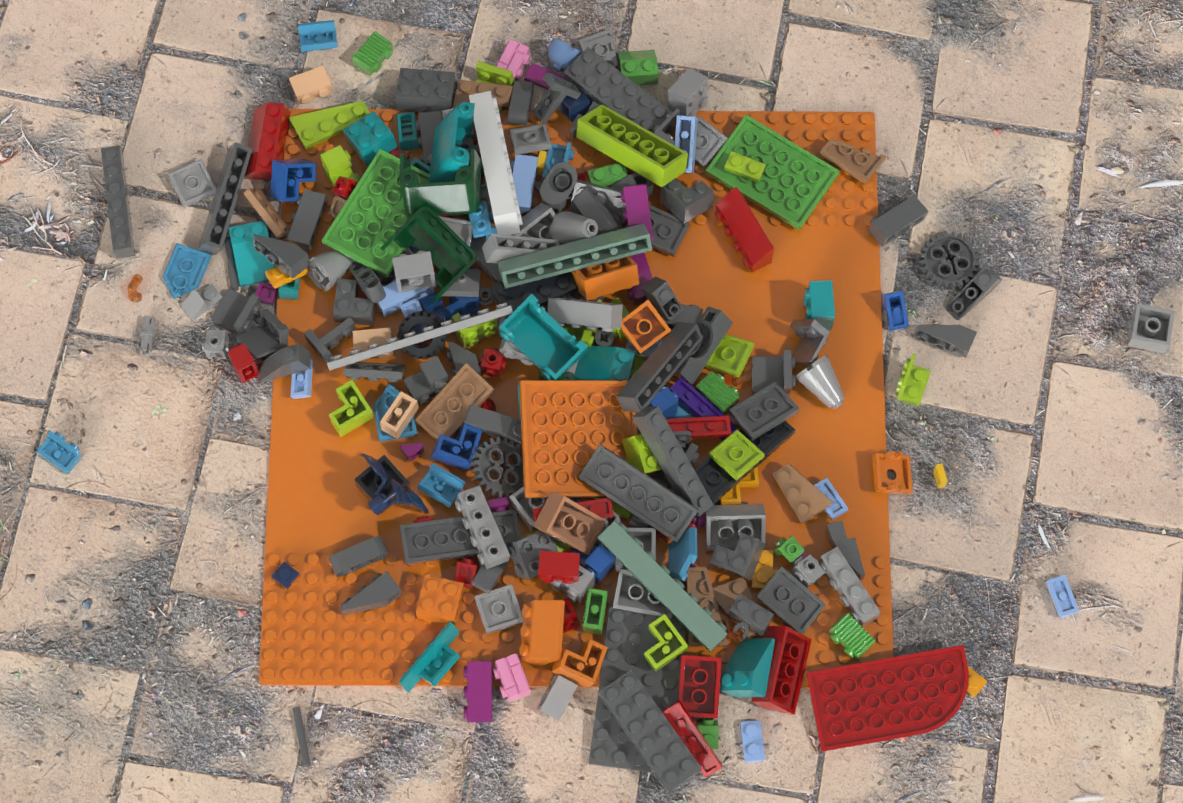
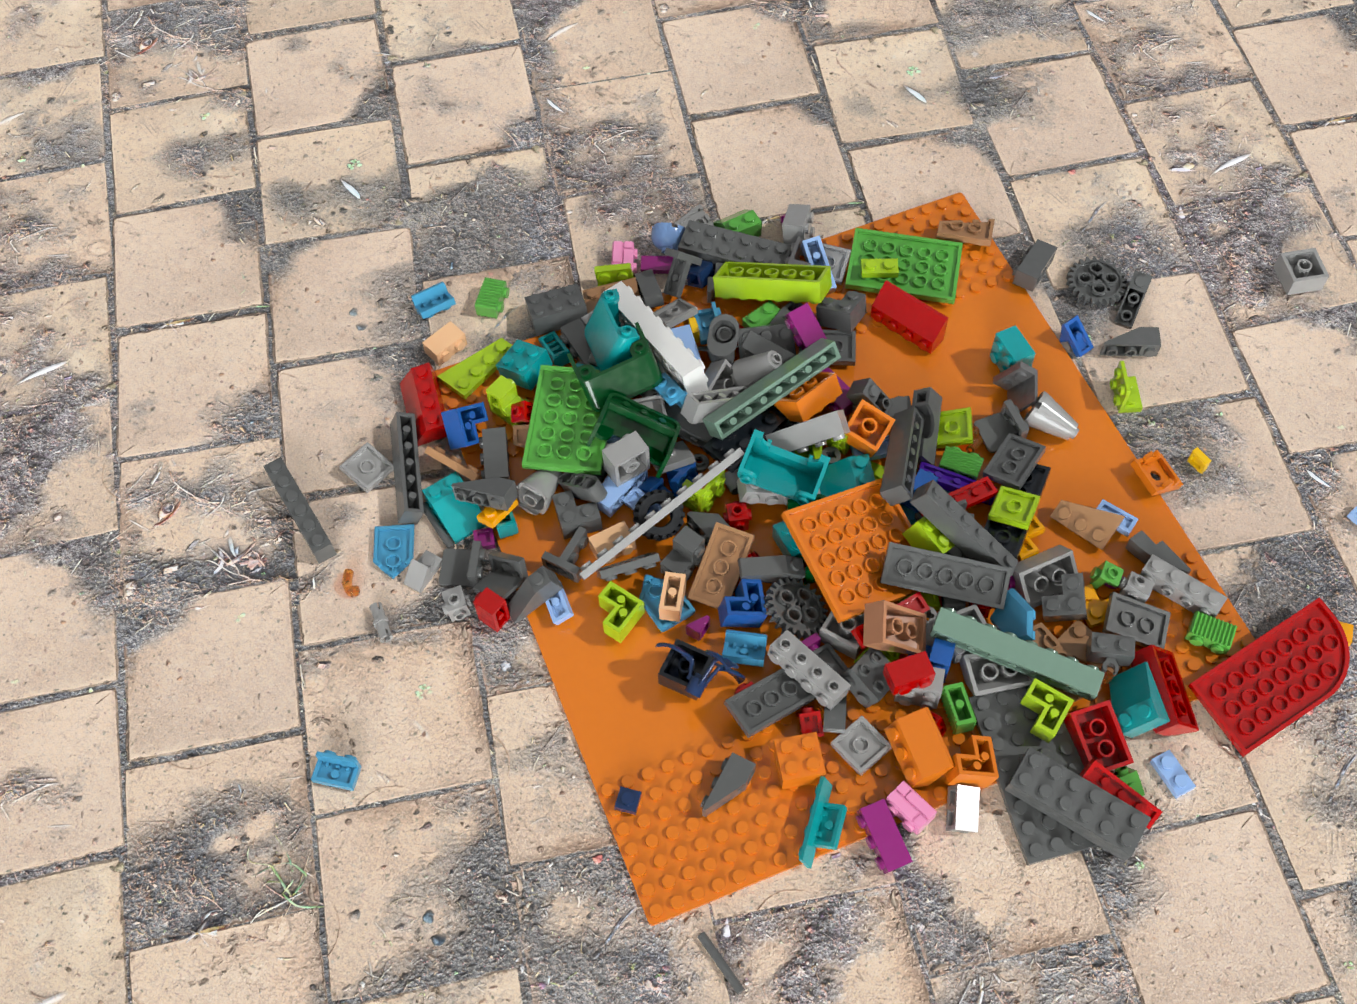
camera: 20 degrees left, 10 degrees down
dark grey beam [329,536,389,577] -> none

